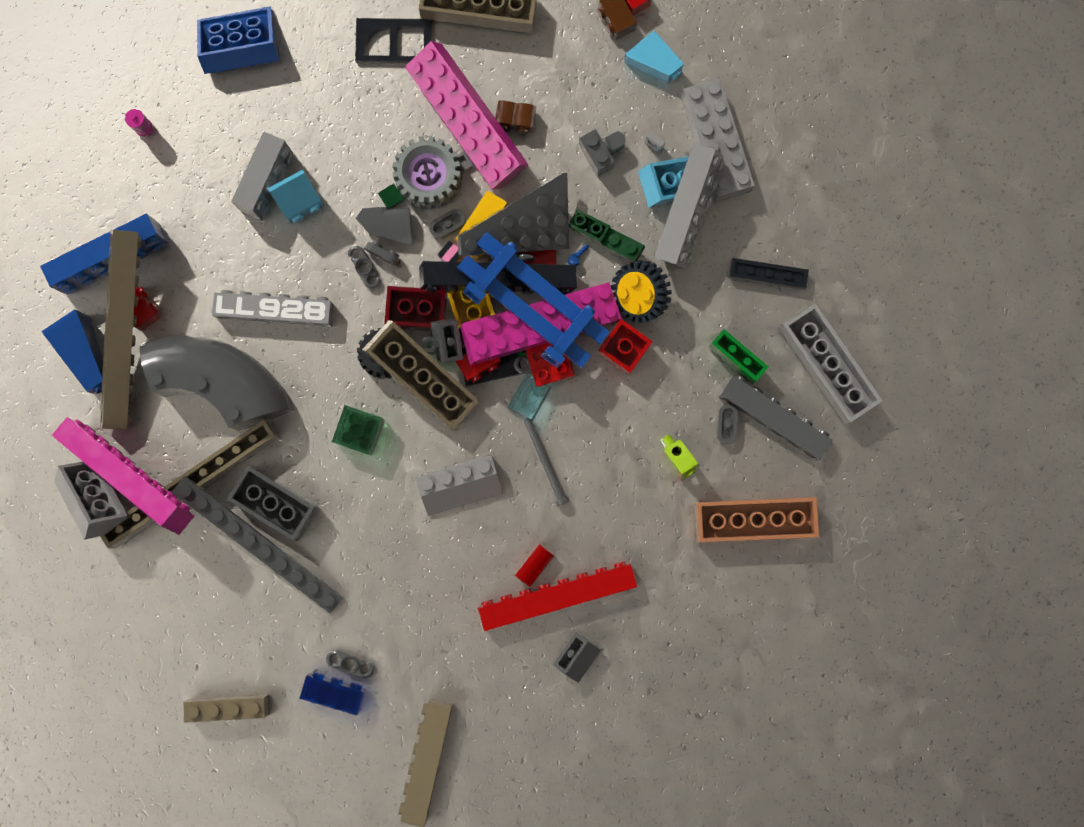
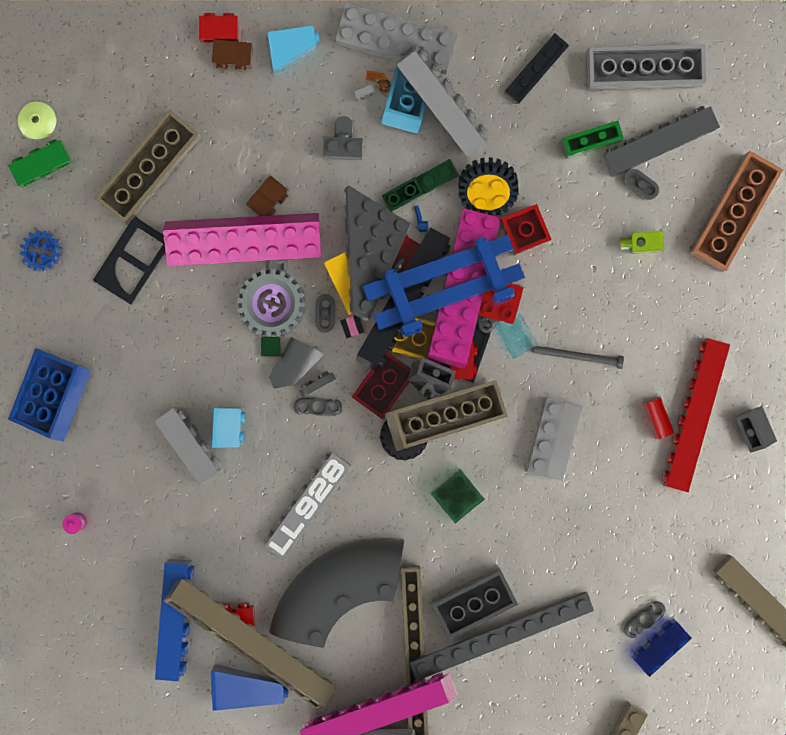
camera: 60 degrees left, 5 degrees up
none -> clear orange arm [366,70,391,93]

